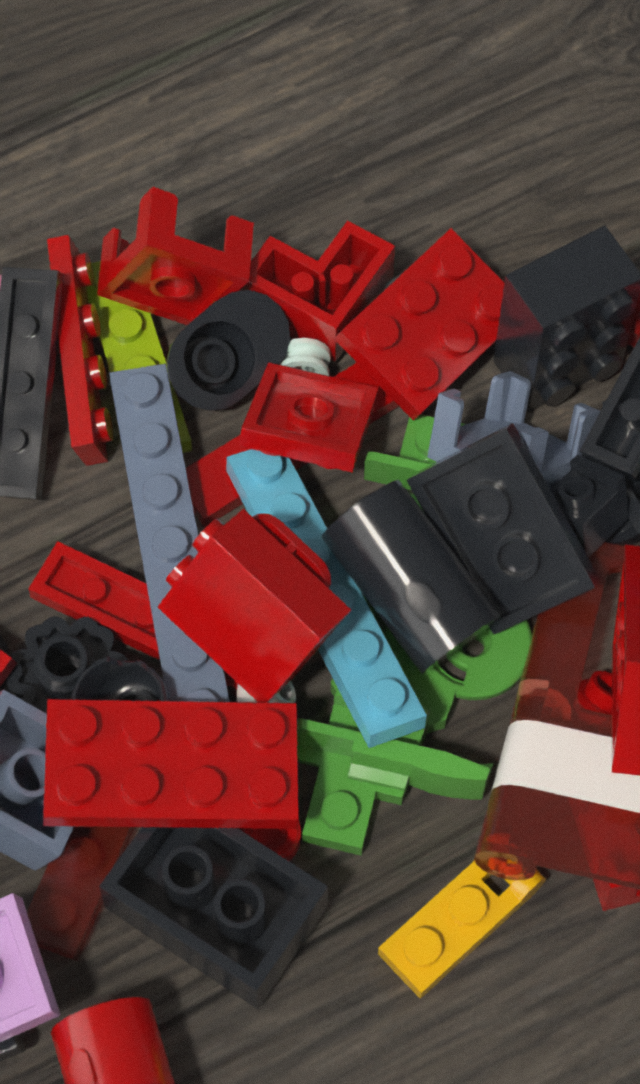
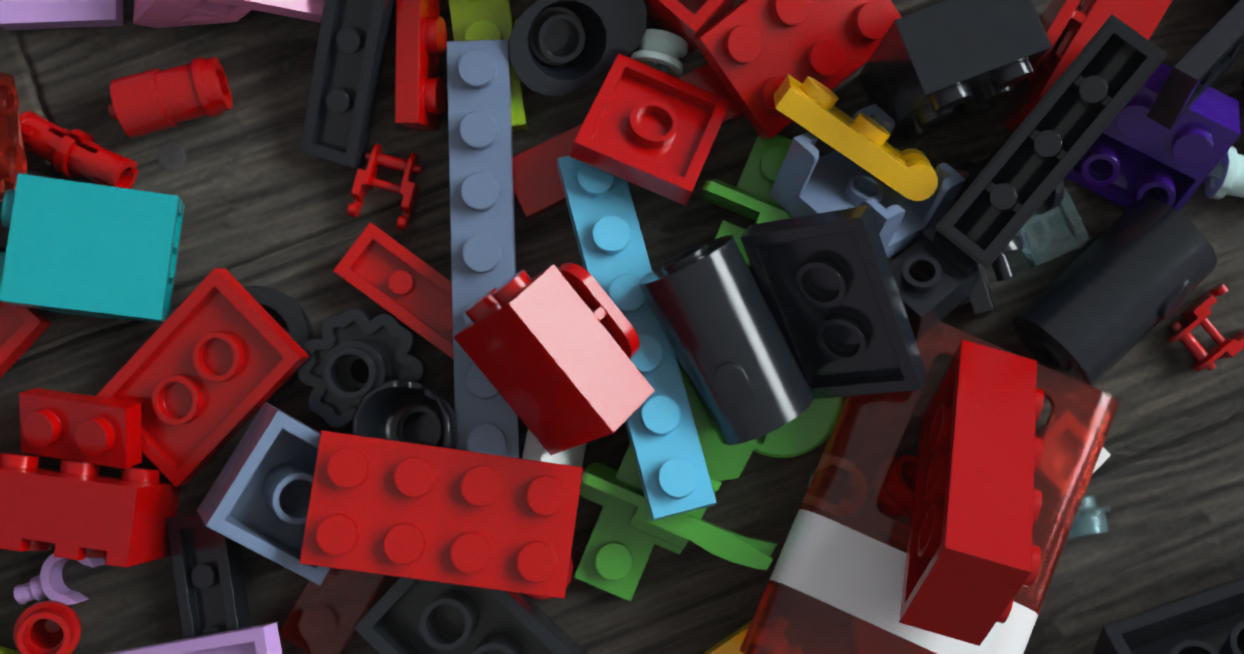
camera: 10 degrees right, 20 degrees up
none -> red piece [347,143,422,230]
none -> yellow plate [774,74,938,201]

